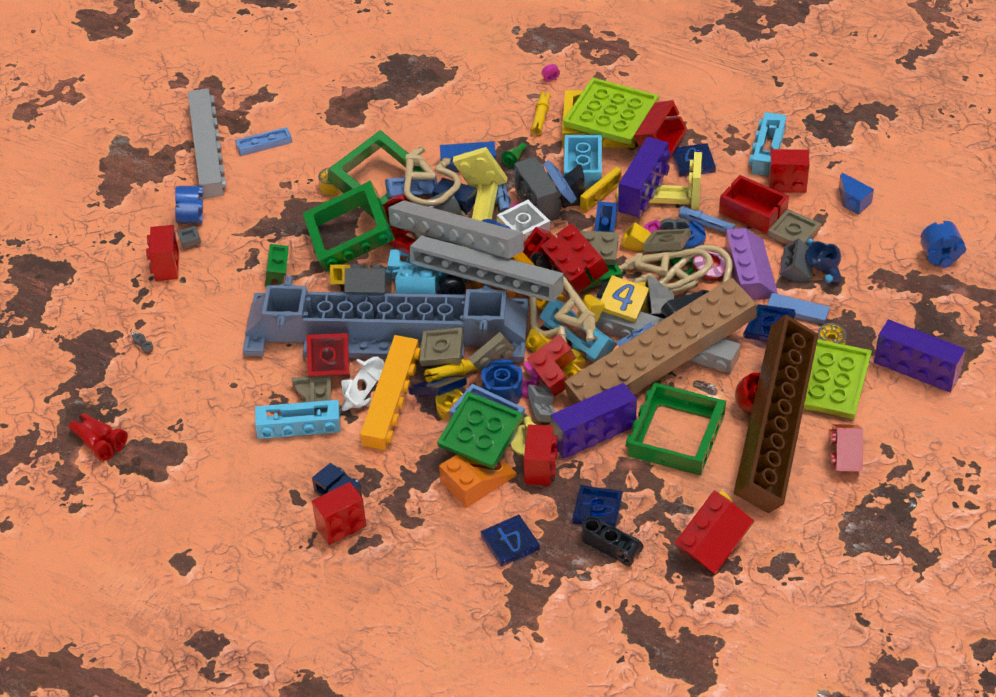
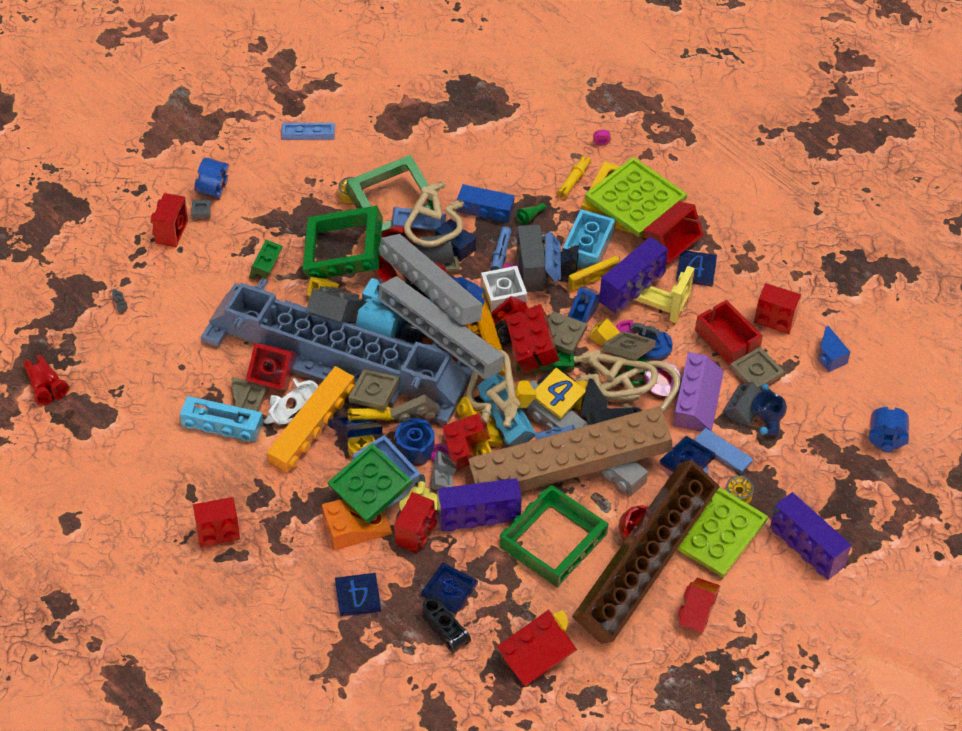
camera: 15 degrees right, 5 degrees up
light grey brick [187,88,227,199] -> none
dark blue piece [312,462,362,497] -> none
light yellow bracket [453,147,507,221] -> none
medium blue pin [678,206,736,233] -> none
medium azure brick [749,112,787,176] -> none

